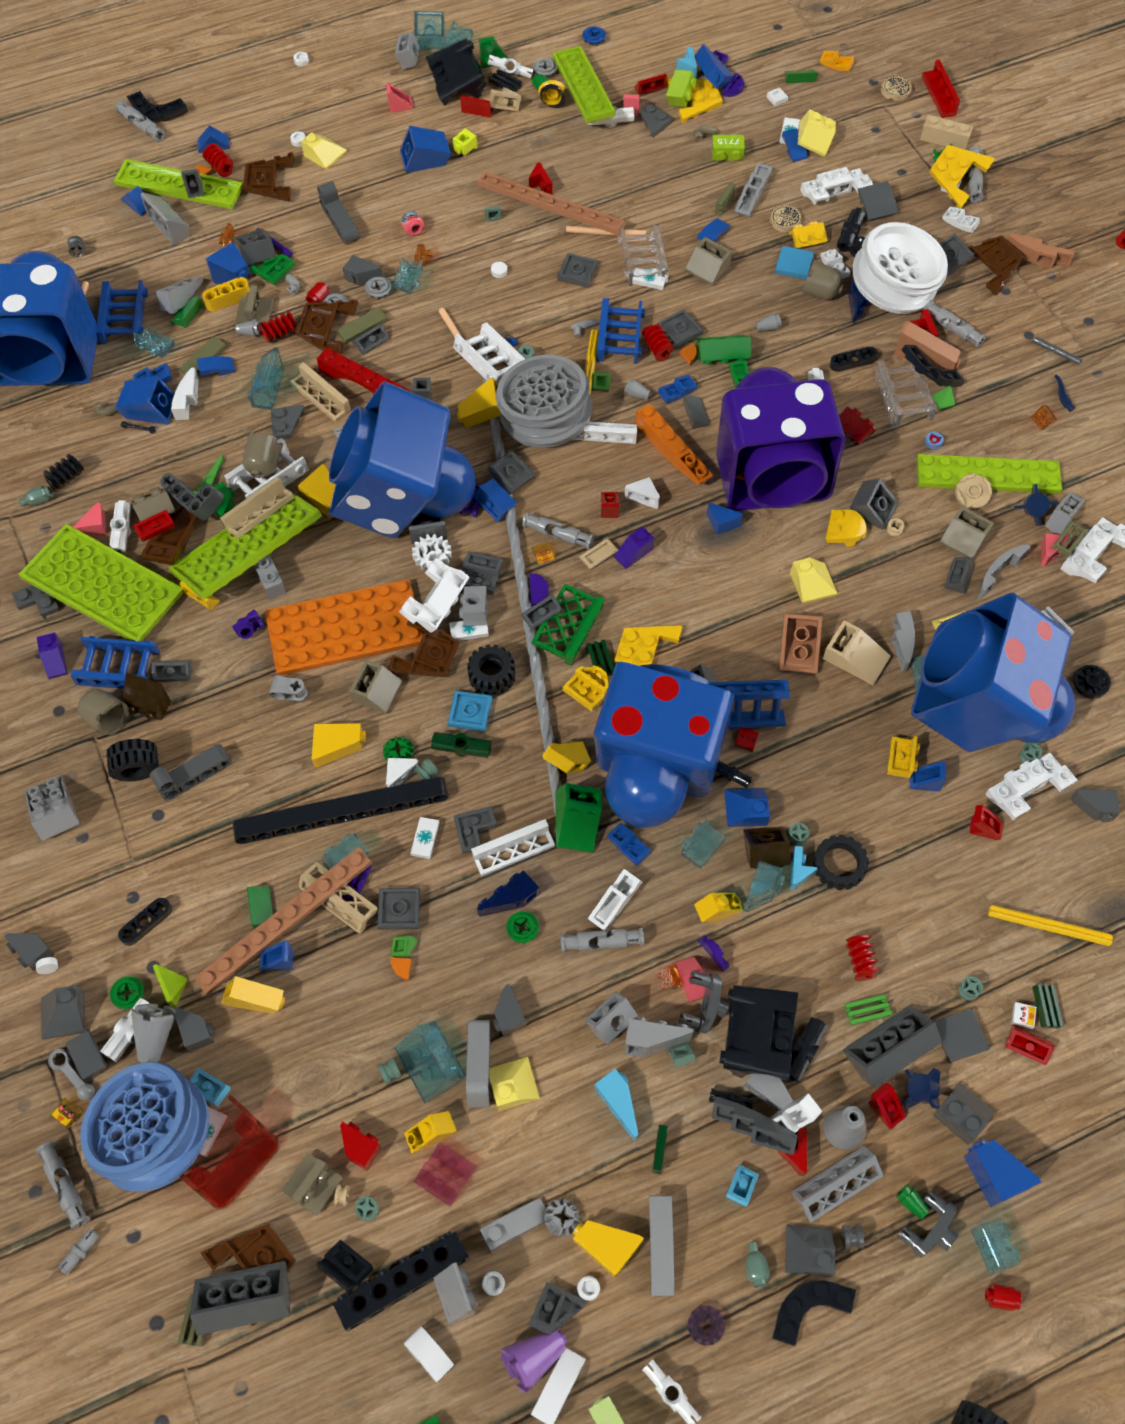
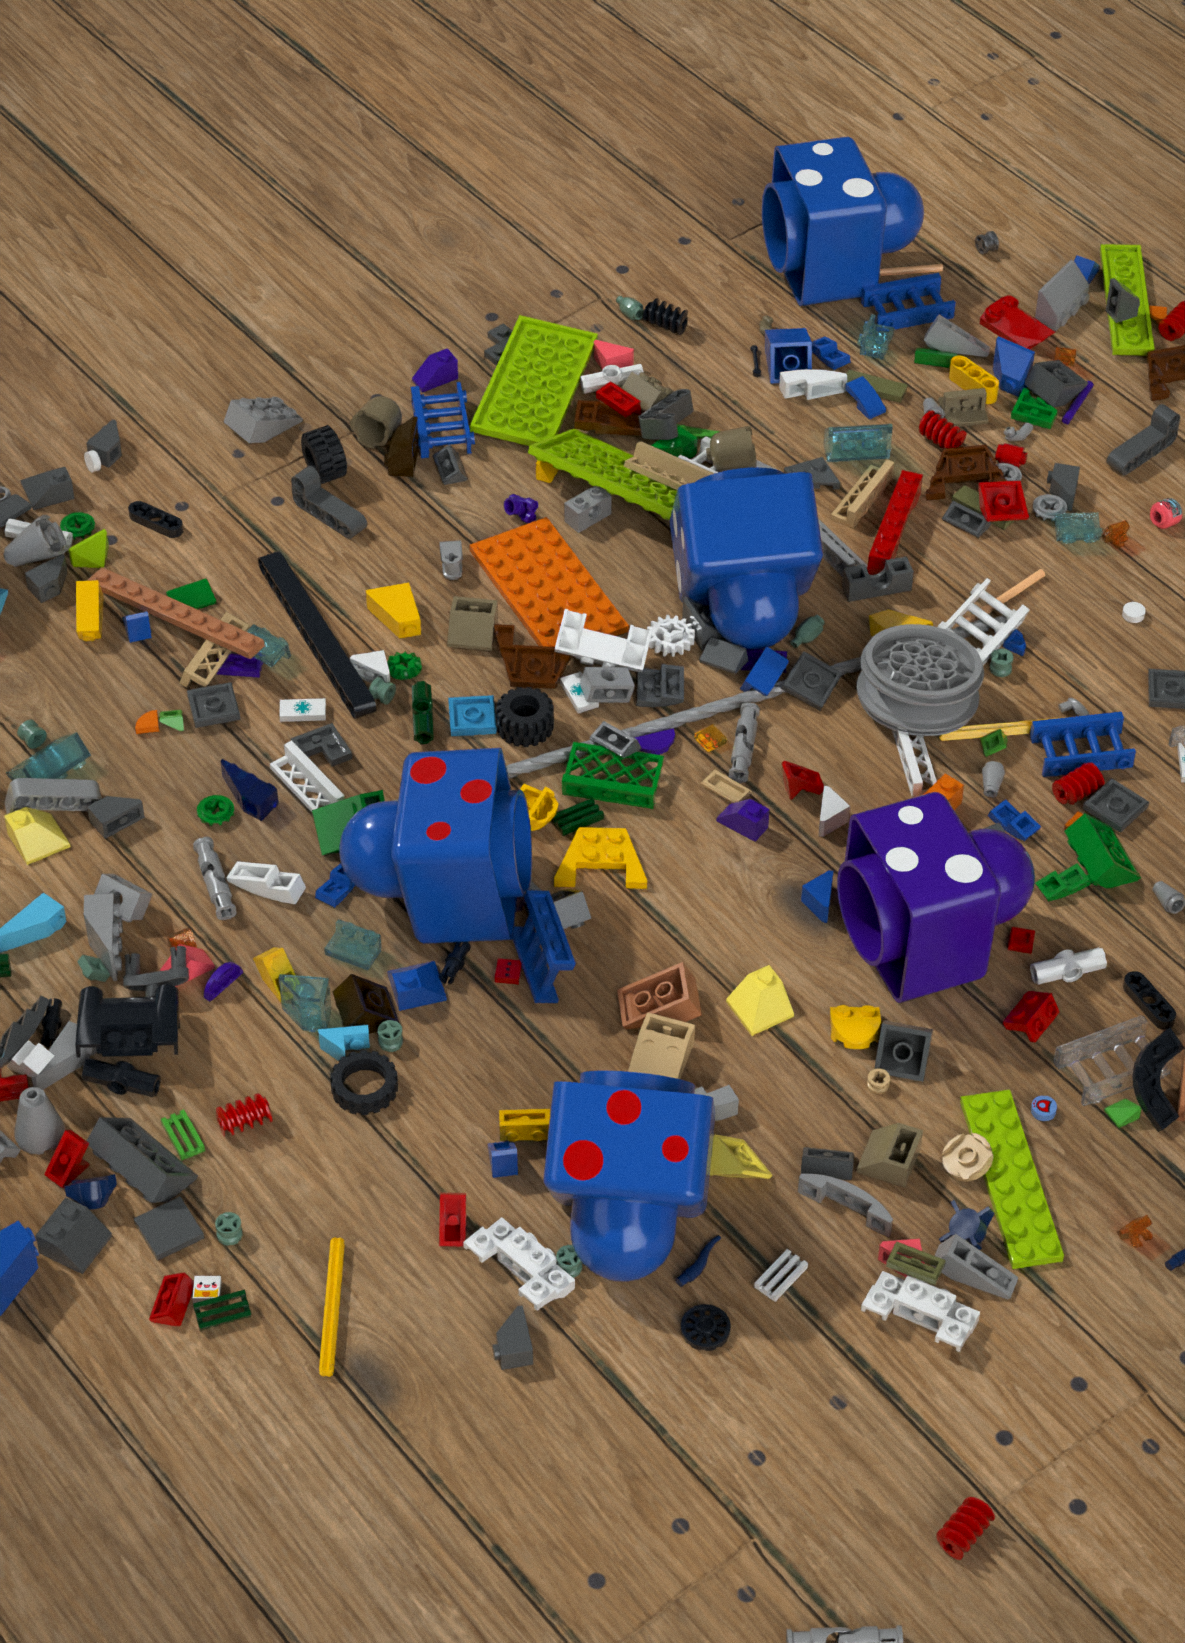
camera: 75 degrees right, 15 degrees down
none -> dark grey slope [699,637,749,674]
none -> red slope [978,481,1029,522]
none -> red slope [979,295,1056,350]

